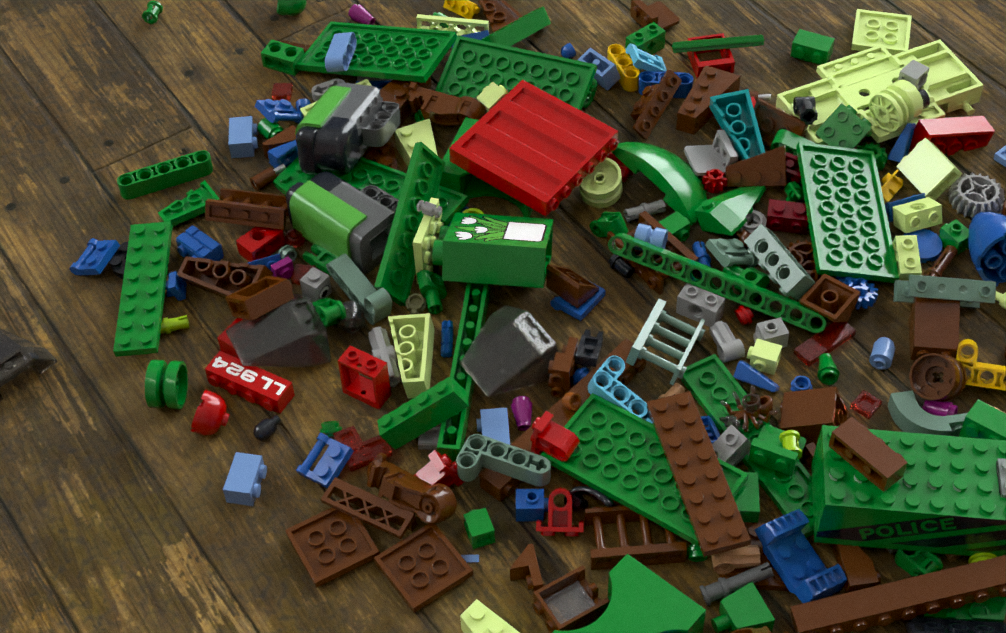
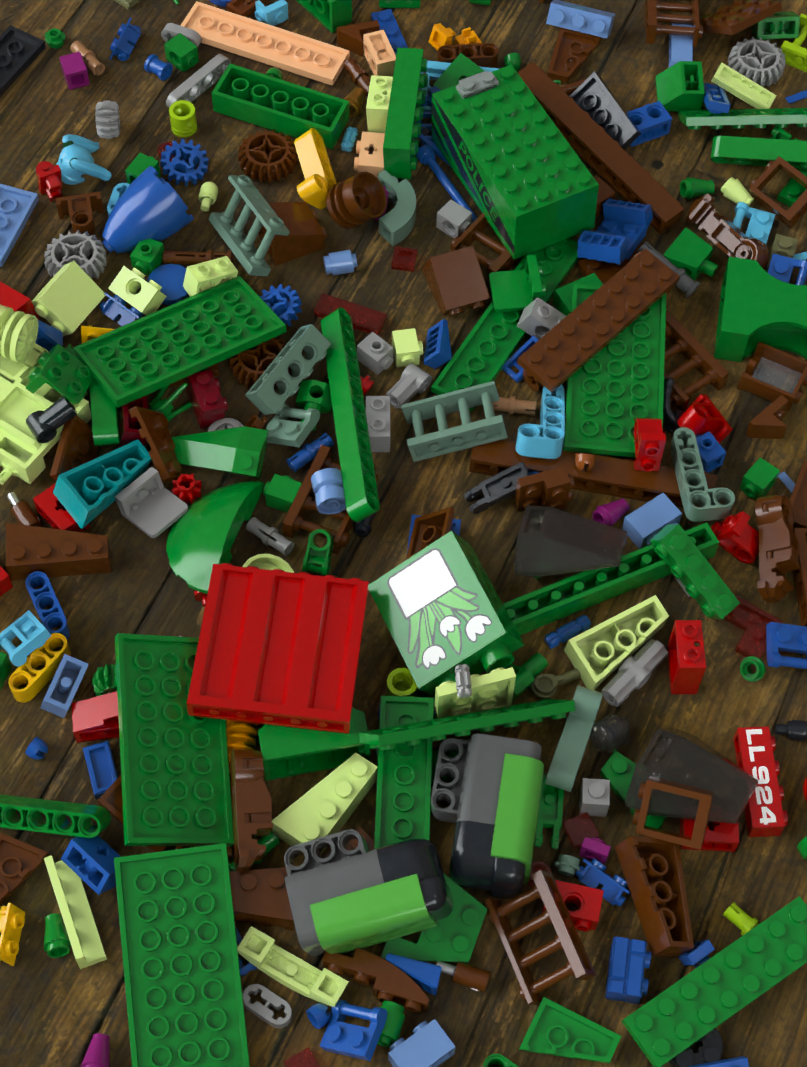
camera: 125 degrees left, 10 degrees up
green piece [312,298,346,326] -> none
medium blue beam [325,32,357,72] -> none
yellowish green brick [477,82,509,112] -> none
reddish brown bracket [630,69,682,139] -> none
animal [719,385,778,432] -> none
lime bush [779,430,802,459] -> none
blue plate [791,376,812,392] -> none
reddish brown slope [799,273,860,322] -> none
green cone [817,353,840,385] -> none
reddish brown brick [829,417,908,492] -> none

